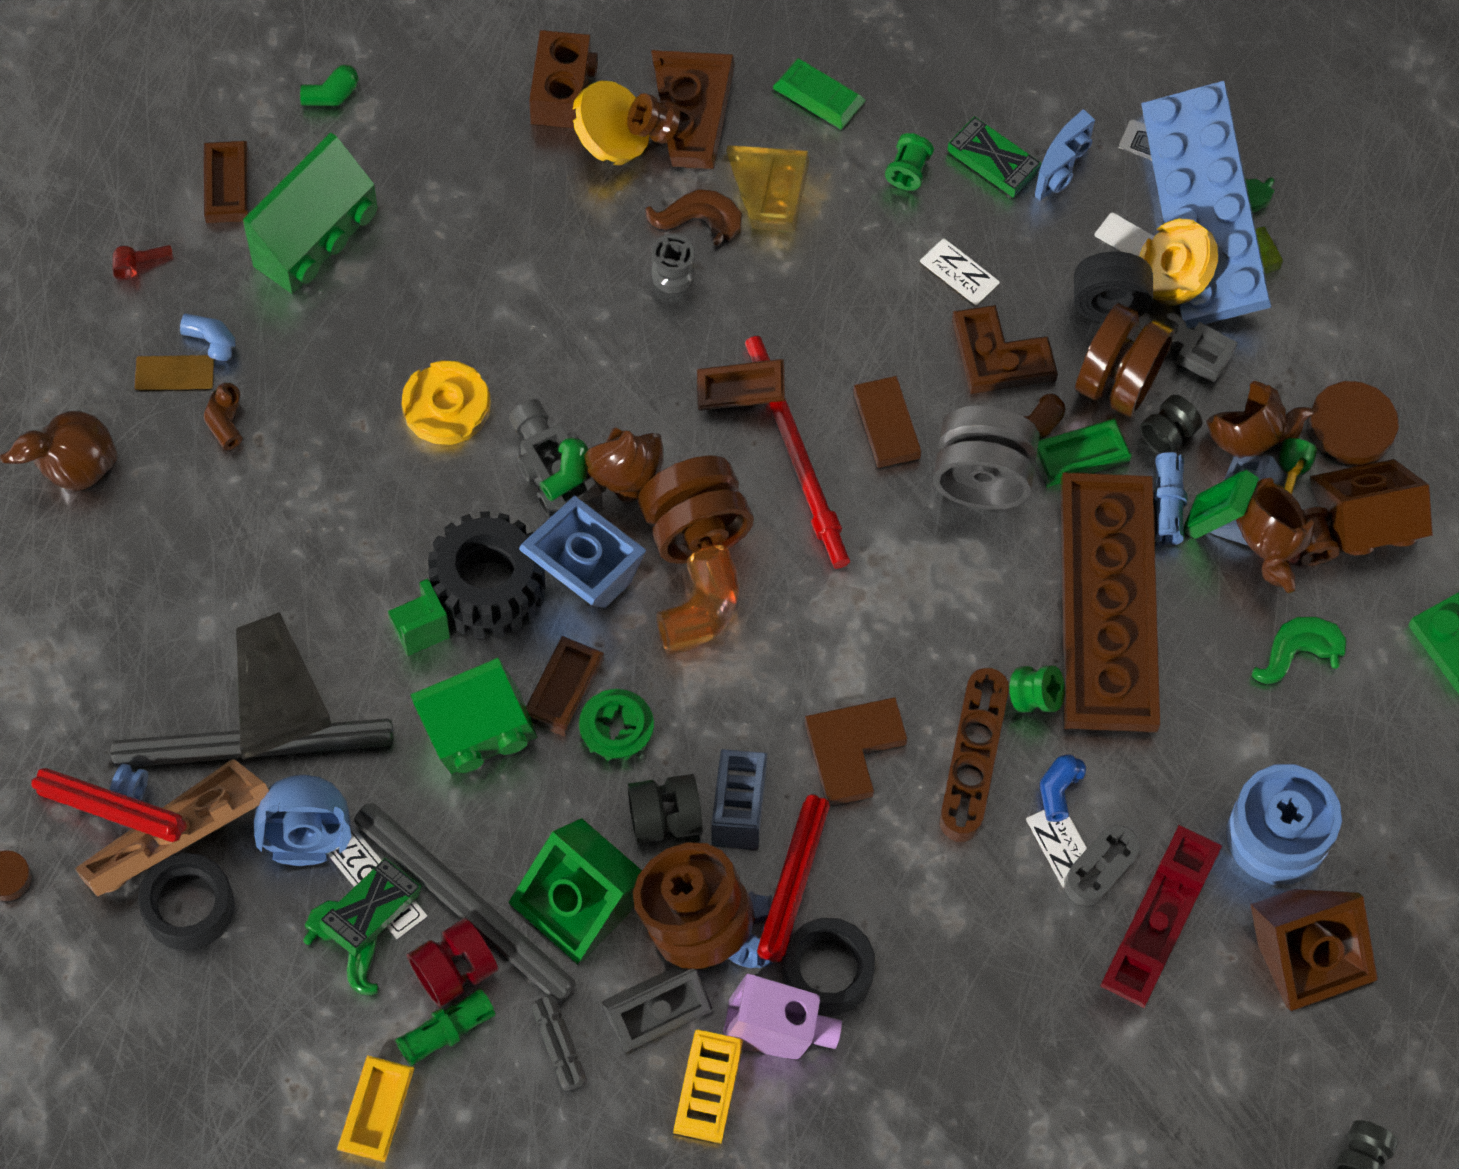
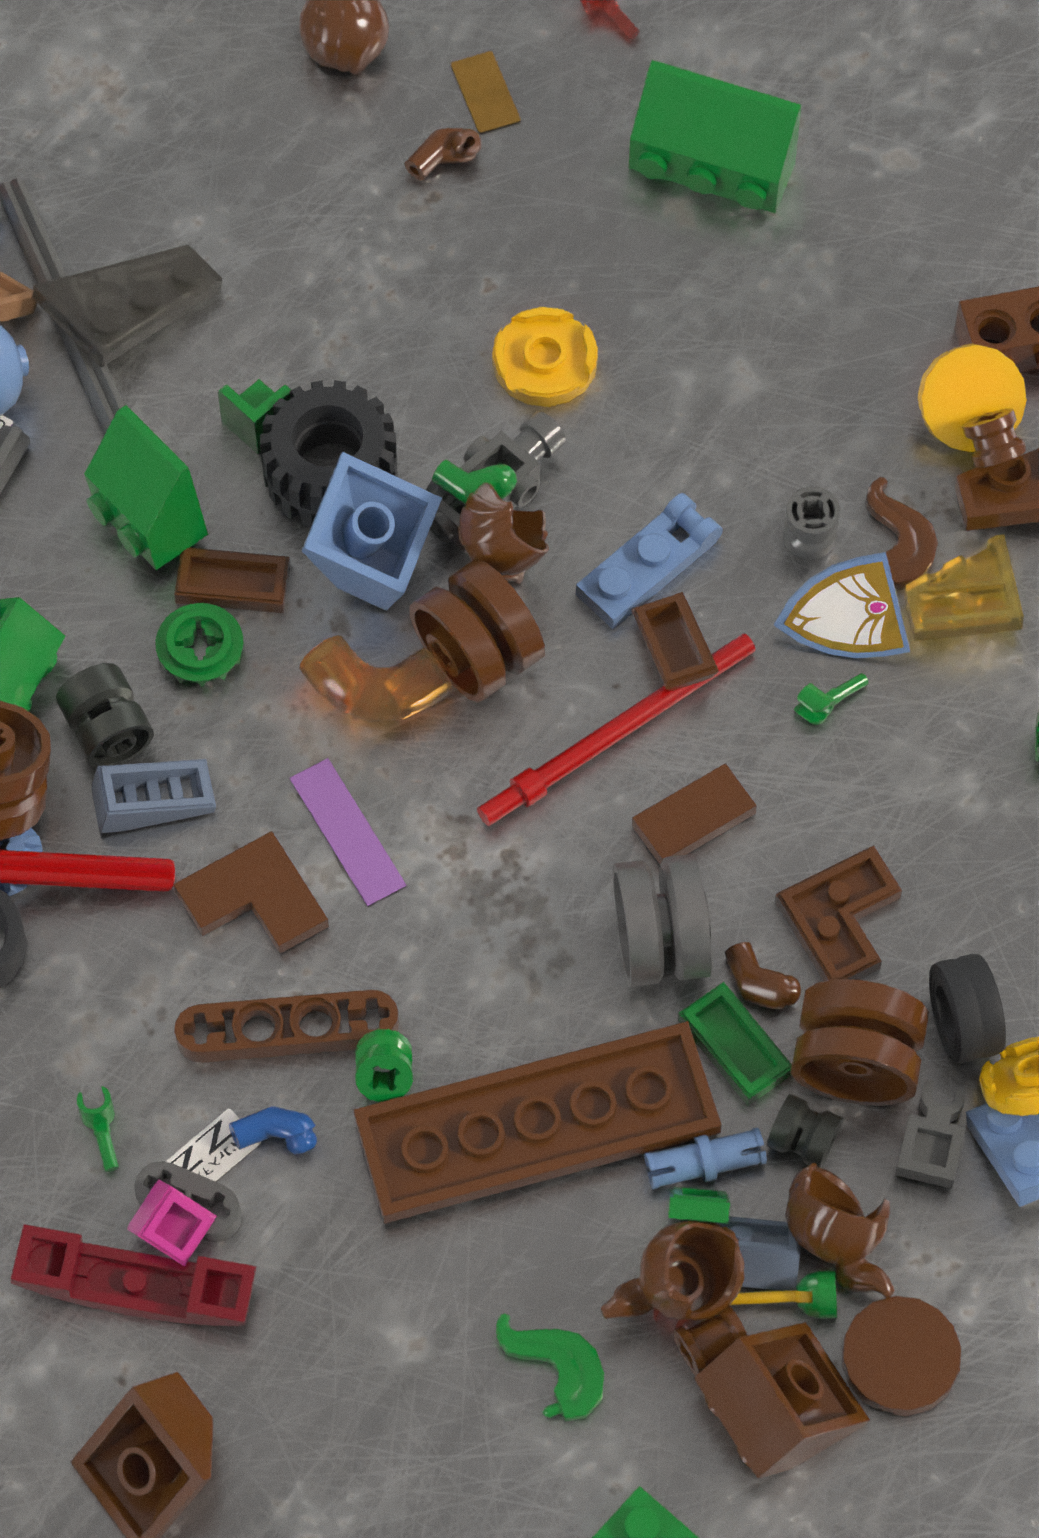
camera: 75 degrees right, 0 degrees up
medium blue arm [180,313,236,361] -> none
reddish brown tile [204,141,249,224] -> none
green arm [300,64,359,106] -> none
white sticker [920,238,1000,305] -> none
medium blue wheel [1226,764,1342,885] -> none
none -> green hand [77,1086,119,1172]
none -> dark pink slope [127,1180,217,1266]
none -> medium lavender sticker [289,758,407,906]
none -> medium blue plate [576,493,723,630]
none -> shield [773,552,910,658]
none -> green hand [794,673,869,725]

